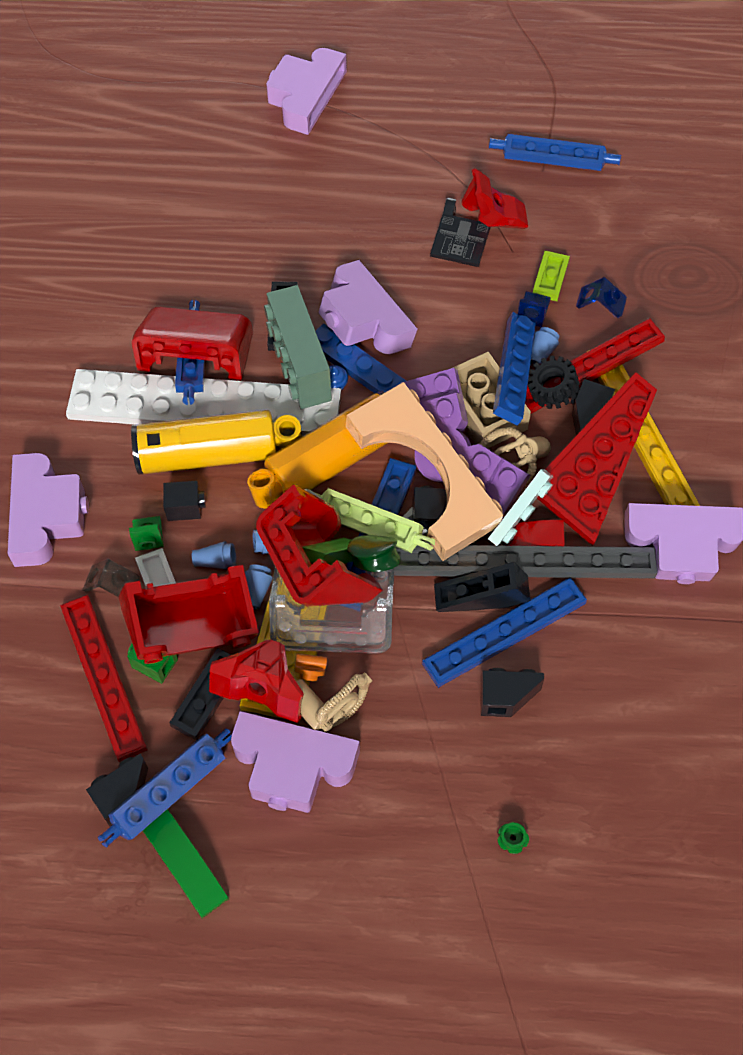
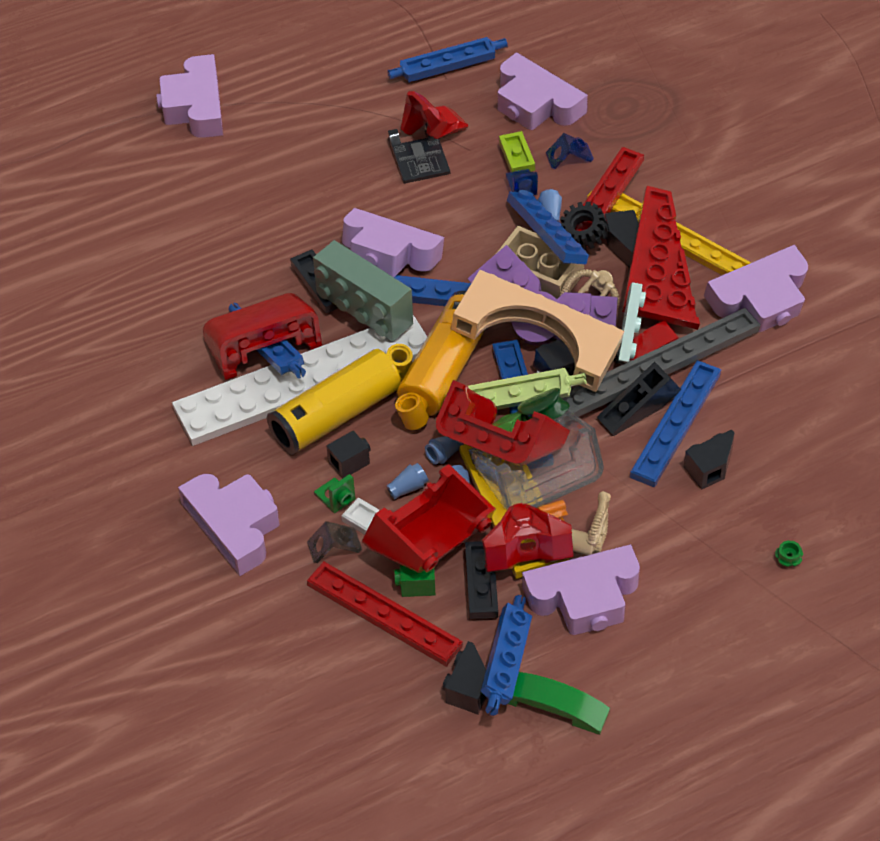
camera: 30 degrees left, 10 degrees down
none -> lavender brick [498,52,588,130]

